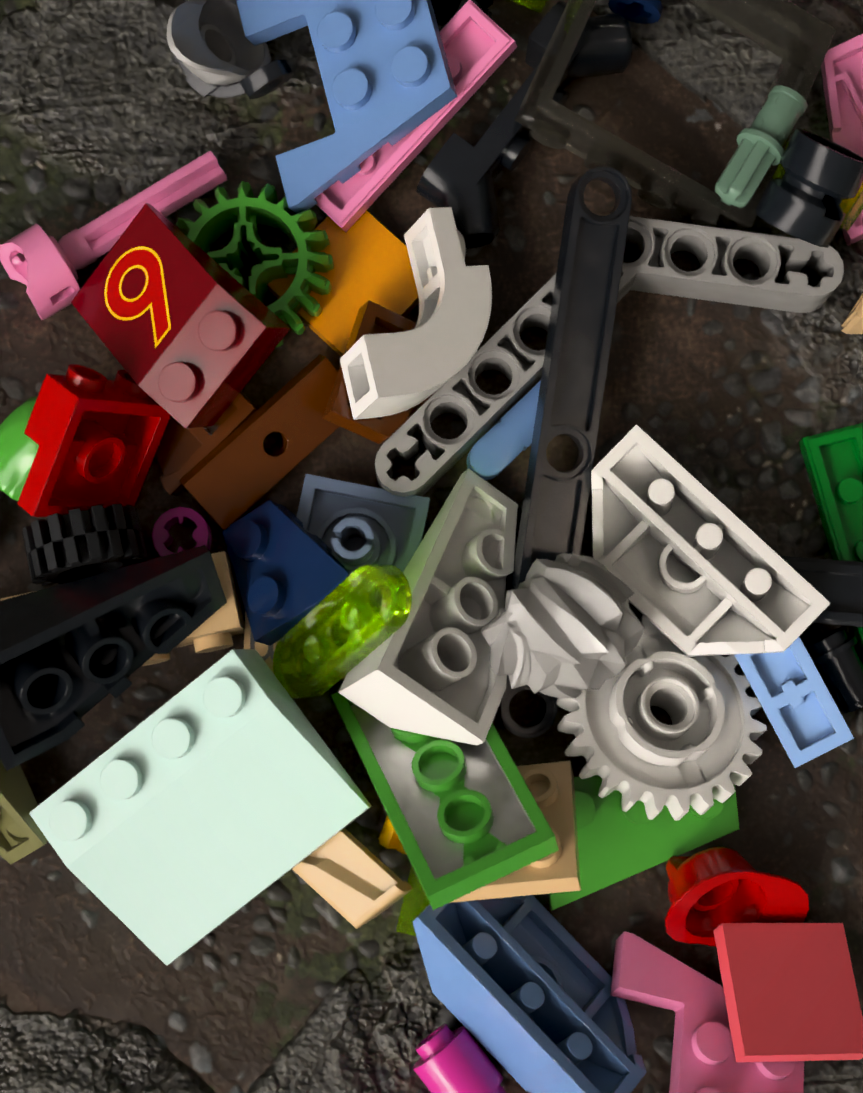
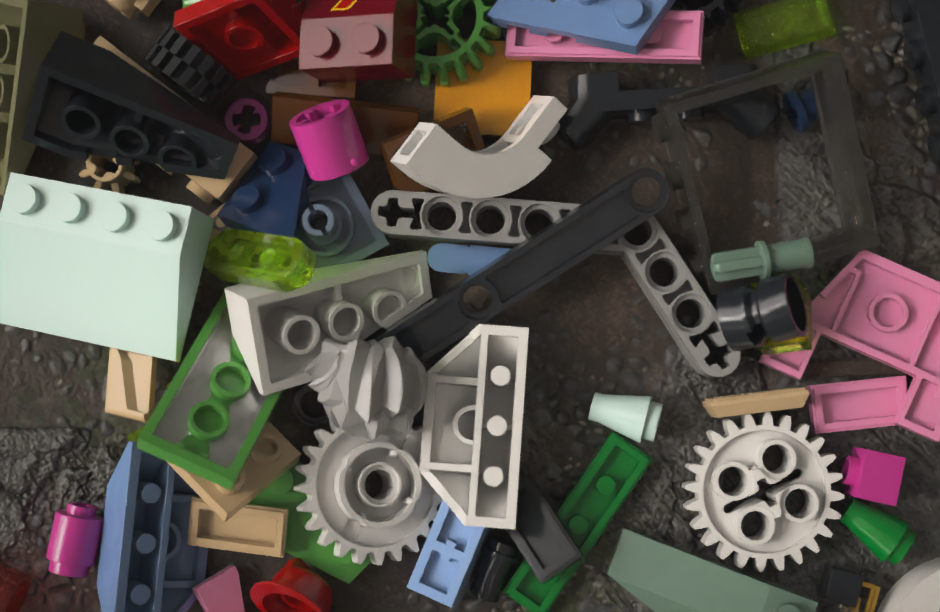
camera: 50 degrees right, 5 degrees up
none -> tan gear [79,155,141,194]
none -> tan tile [187,496,289,558]
none -> dark pink piece [289,99,370,181]
none -> light aqua cone [588,392,663,443]

